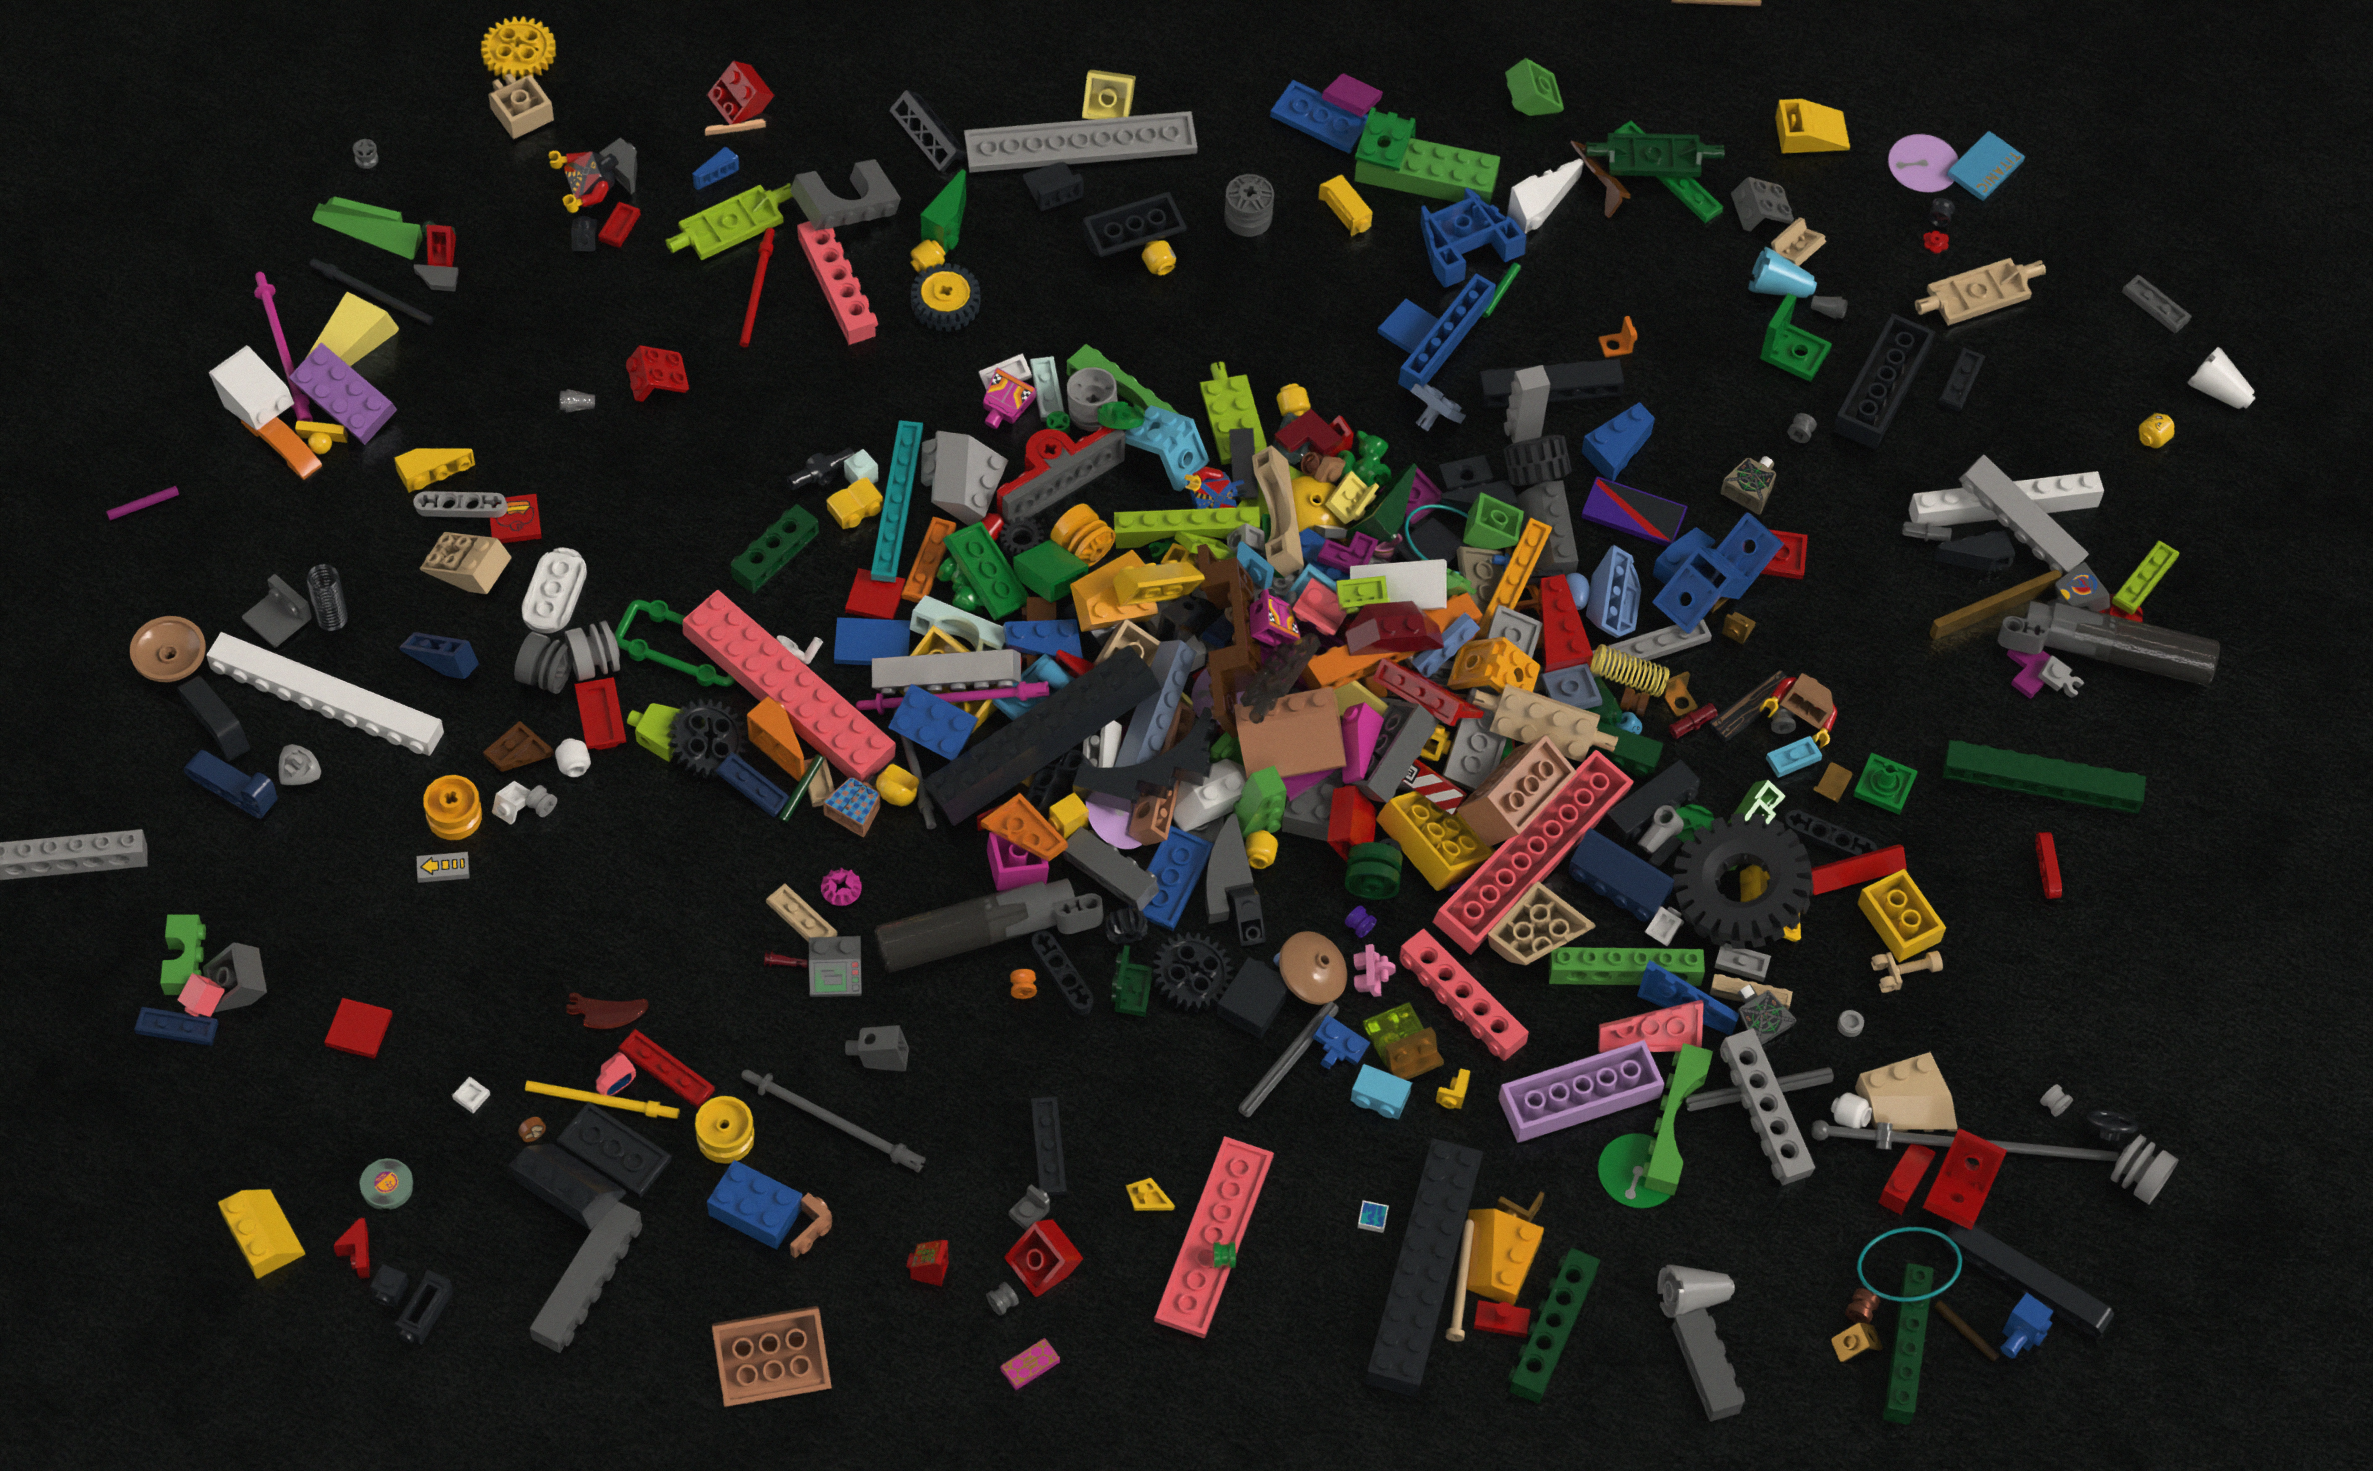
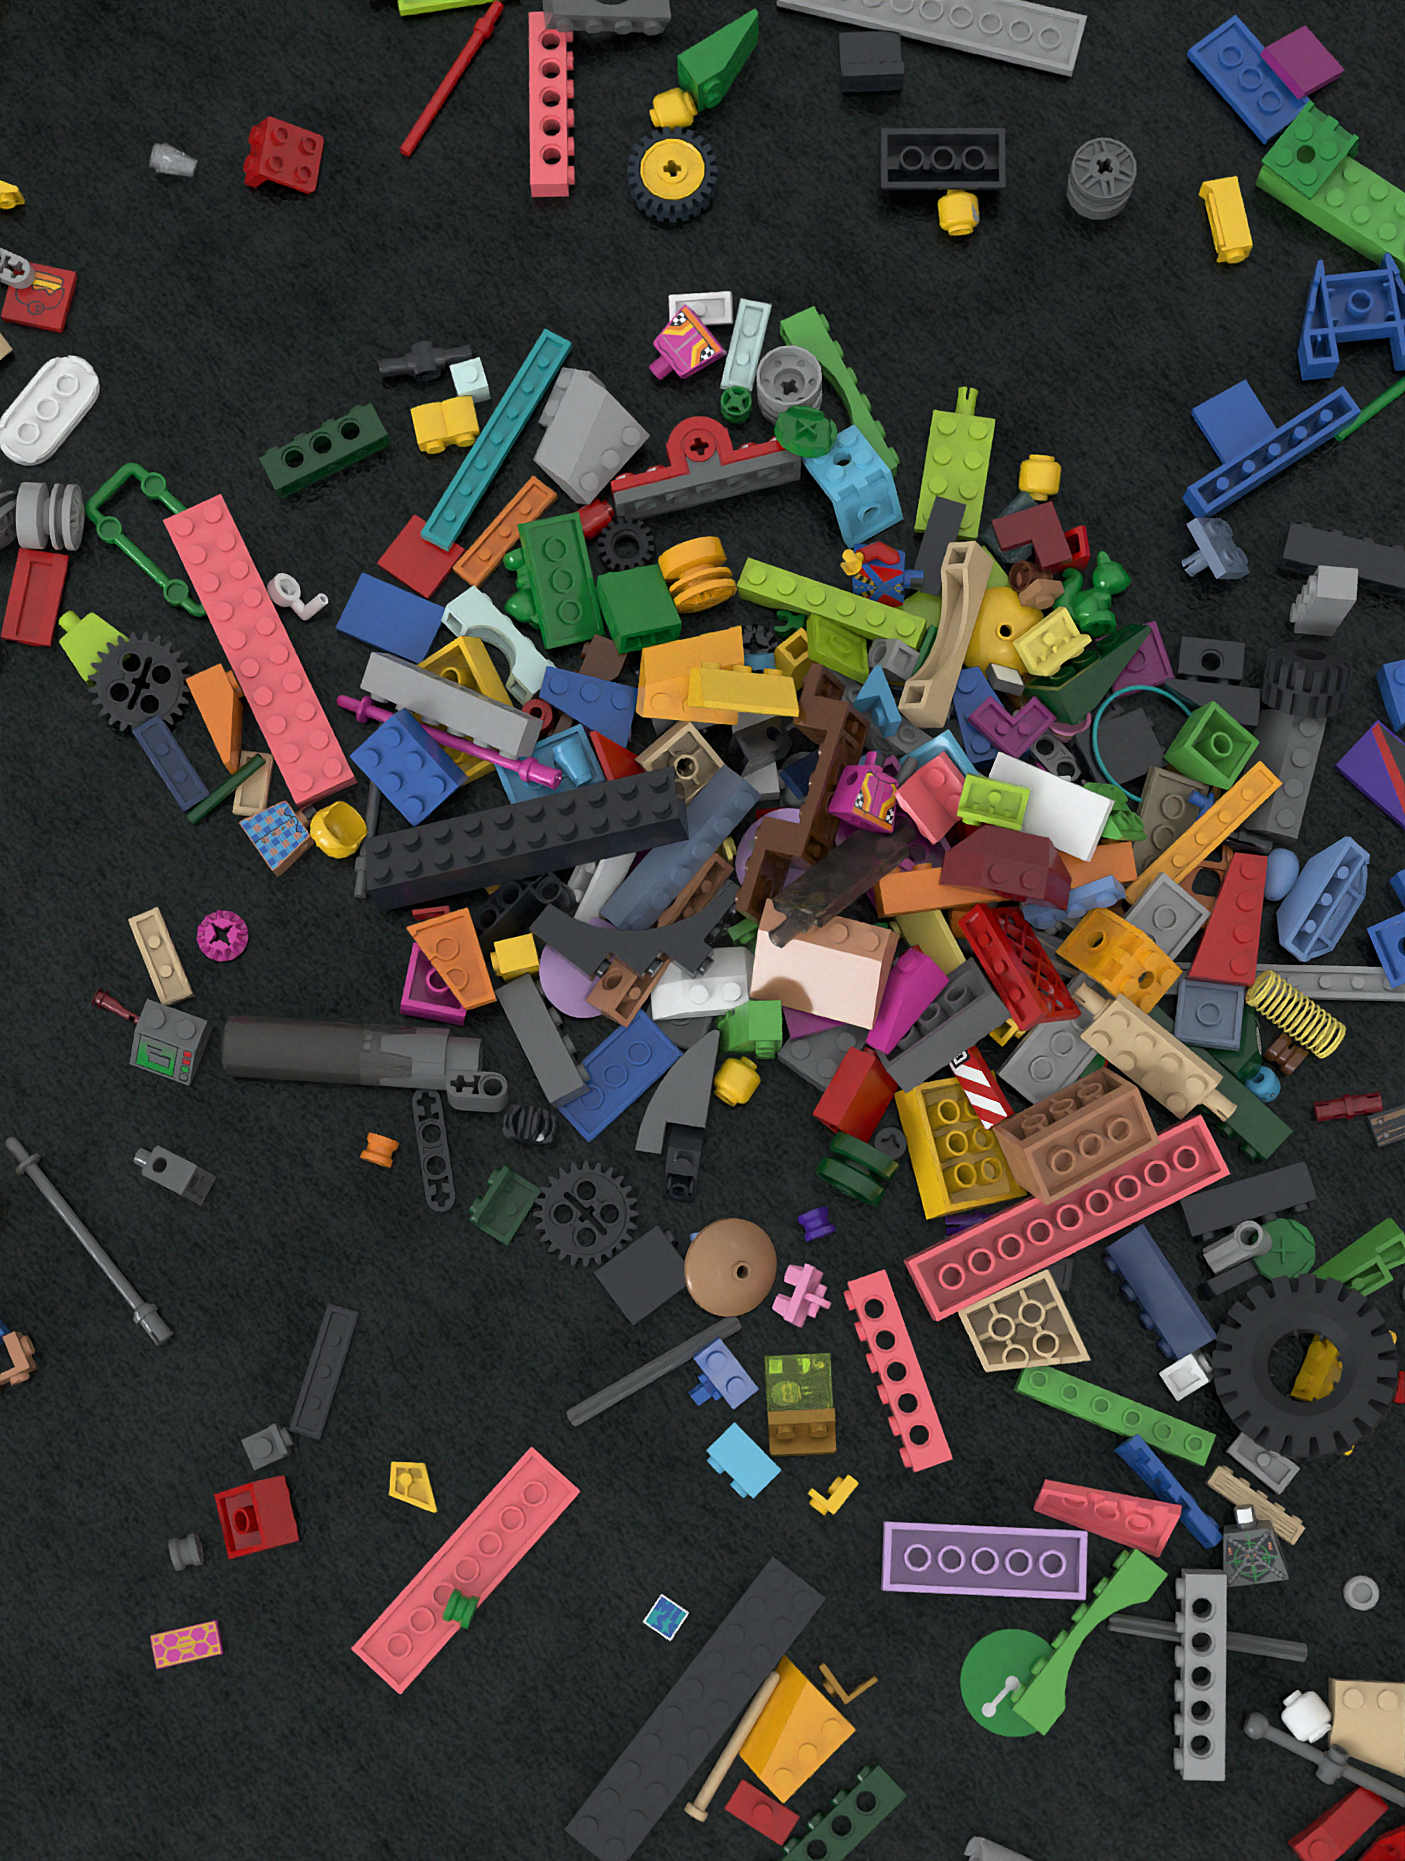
camera: 30 degrees right, 20 degrees up
red slope [907,1240,948,1286] -> none
pearl gold bracket [1663,671,1698,718] -> none

